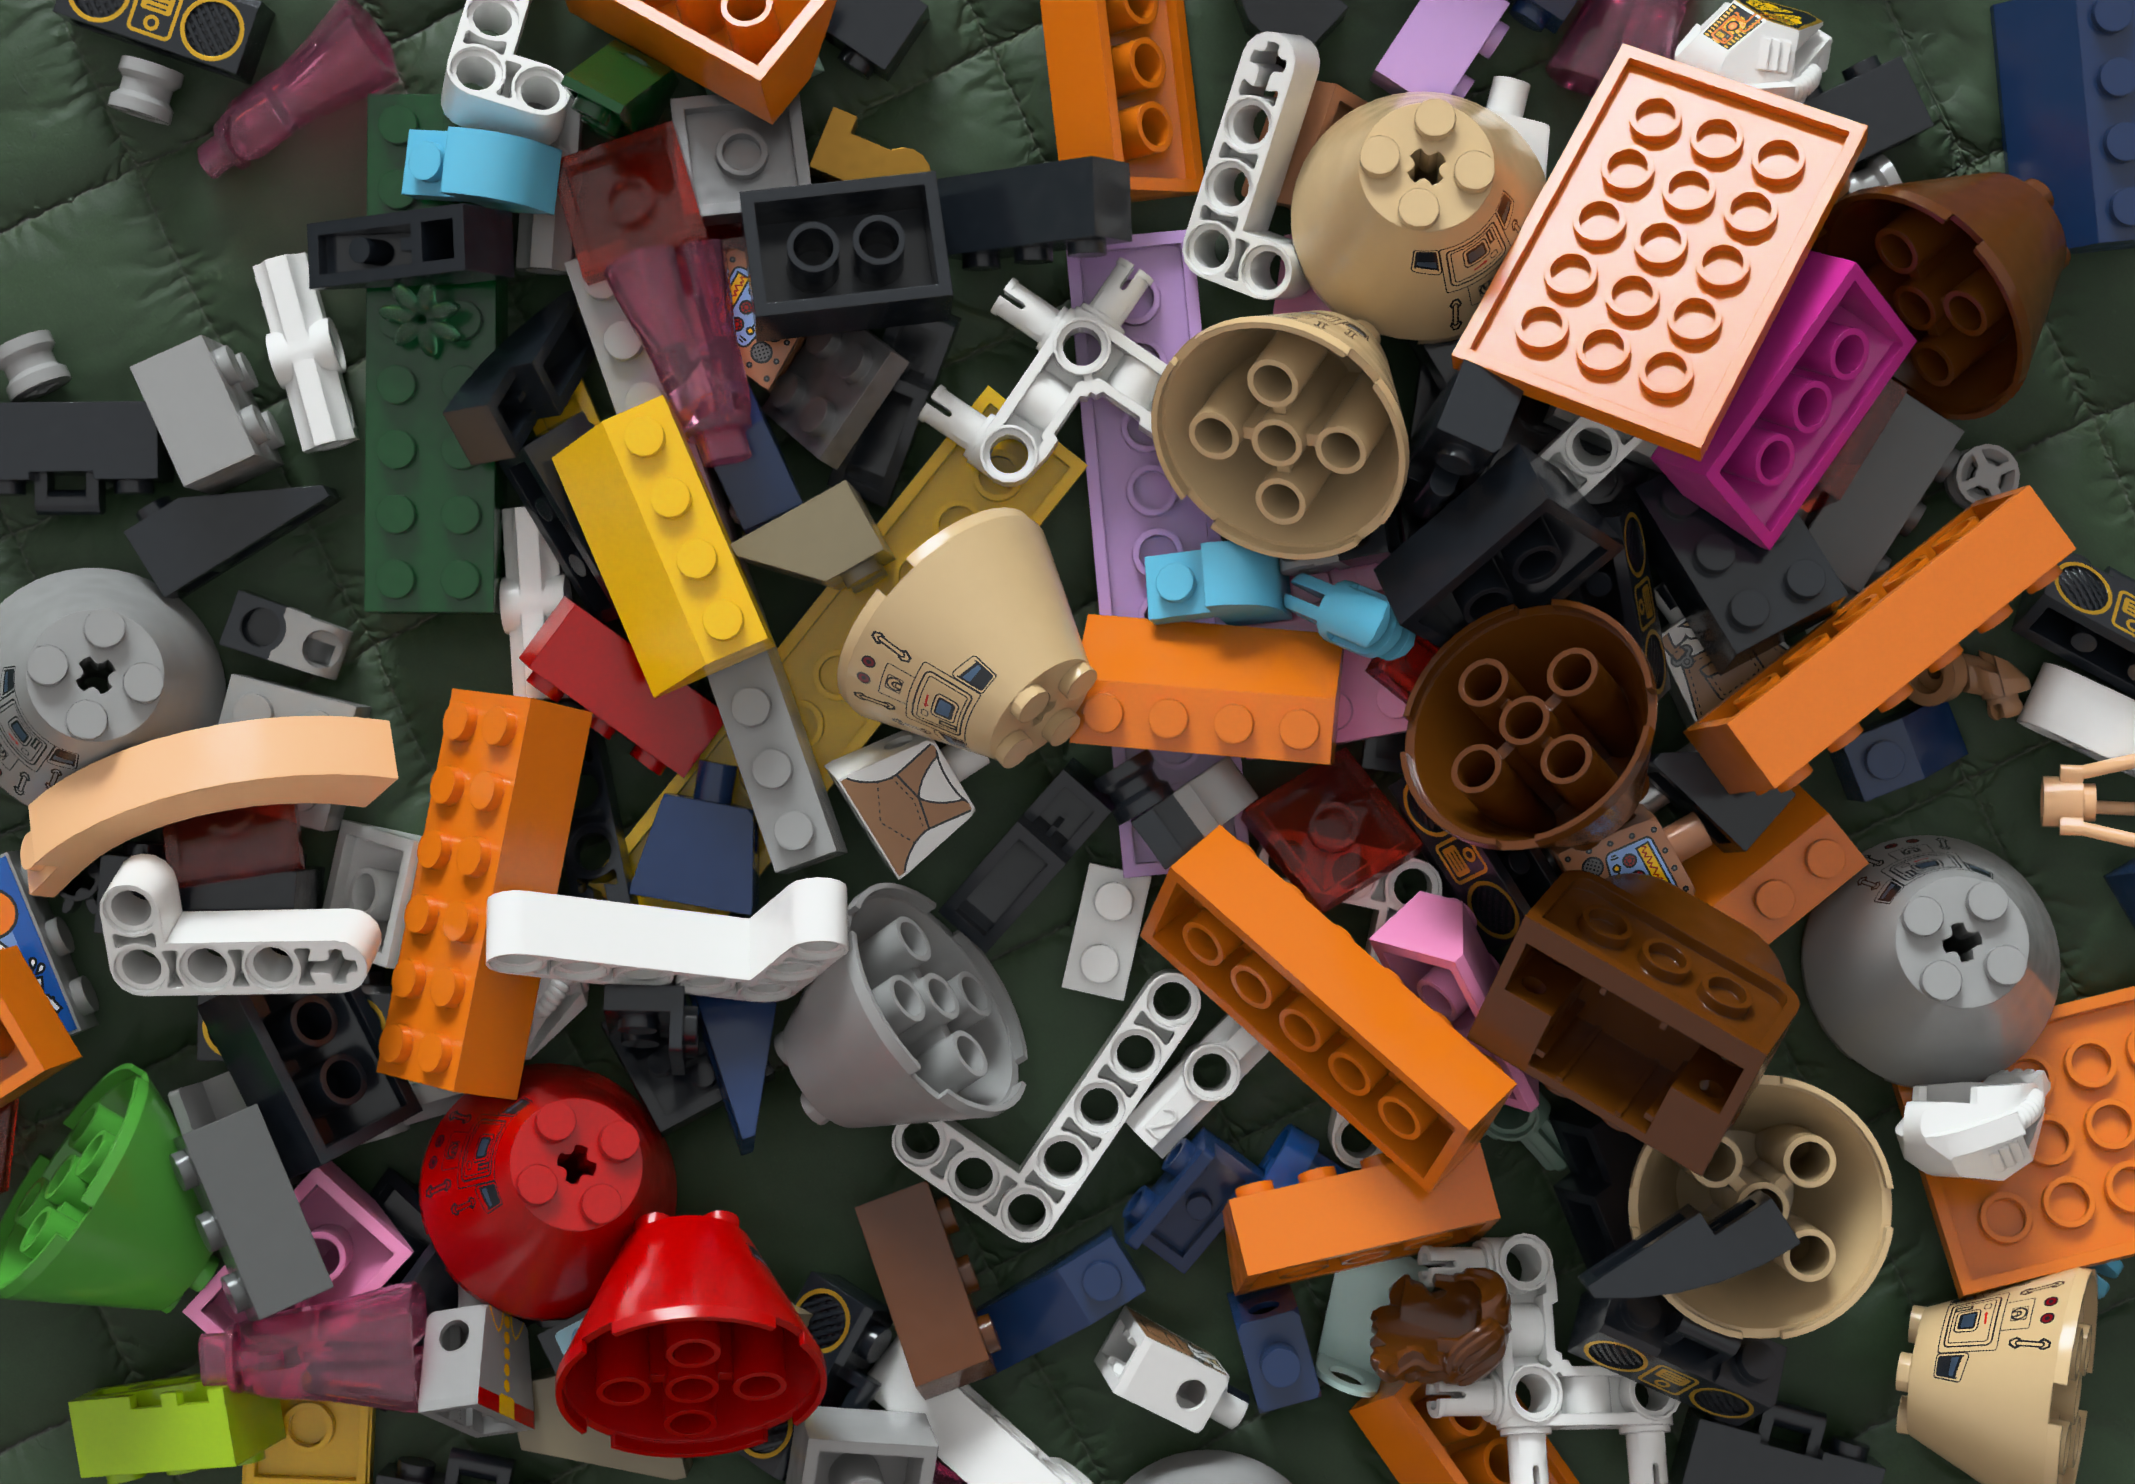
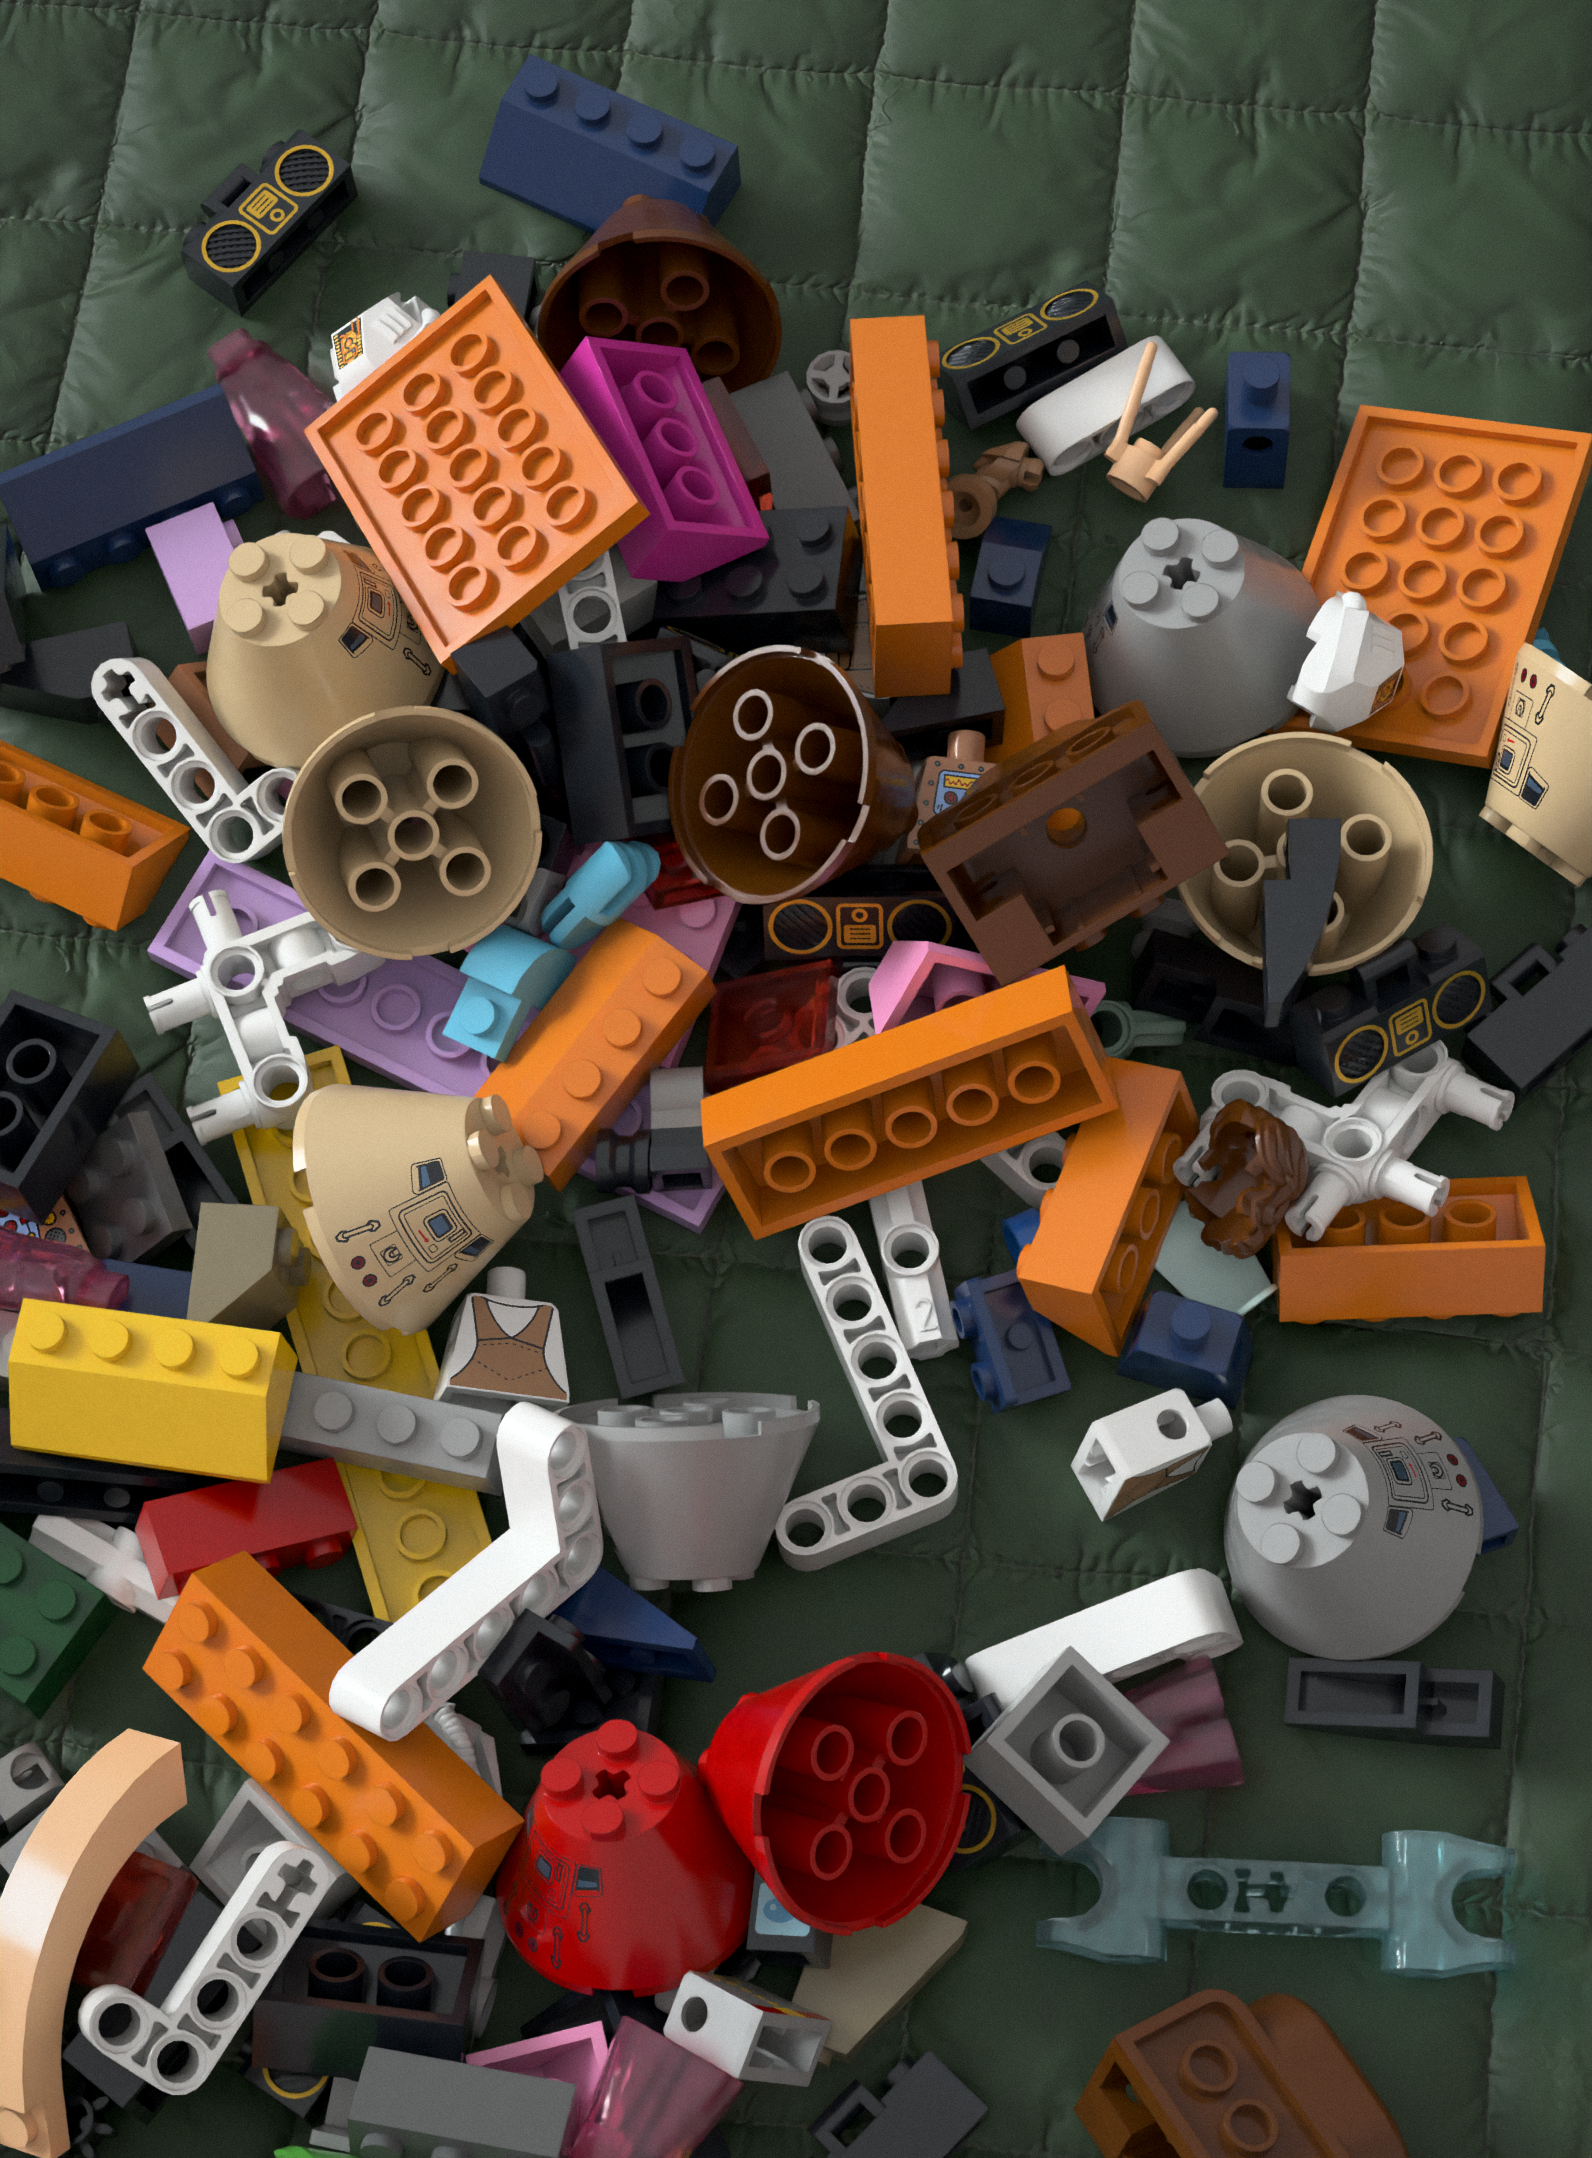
camera: 50 degrees left, 20 degrees down
dark blue torso [629,760,759,915] -> none
reddish brown brick [854,1180,1002,1400] -> none
black brick [937,156,1132,271] -> none
dark blue slope [976,1225,1146,1380] -> none
white plate [1062,862,1152,1001] -> none

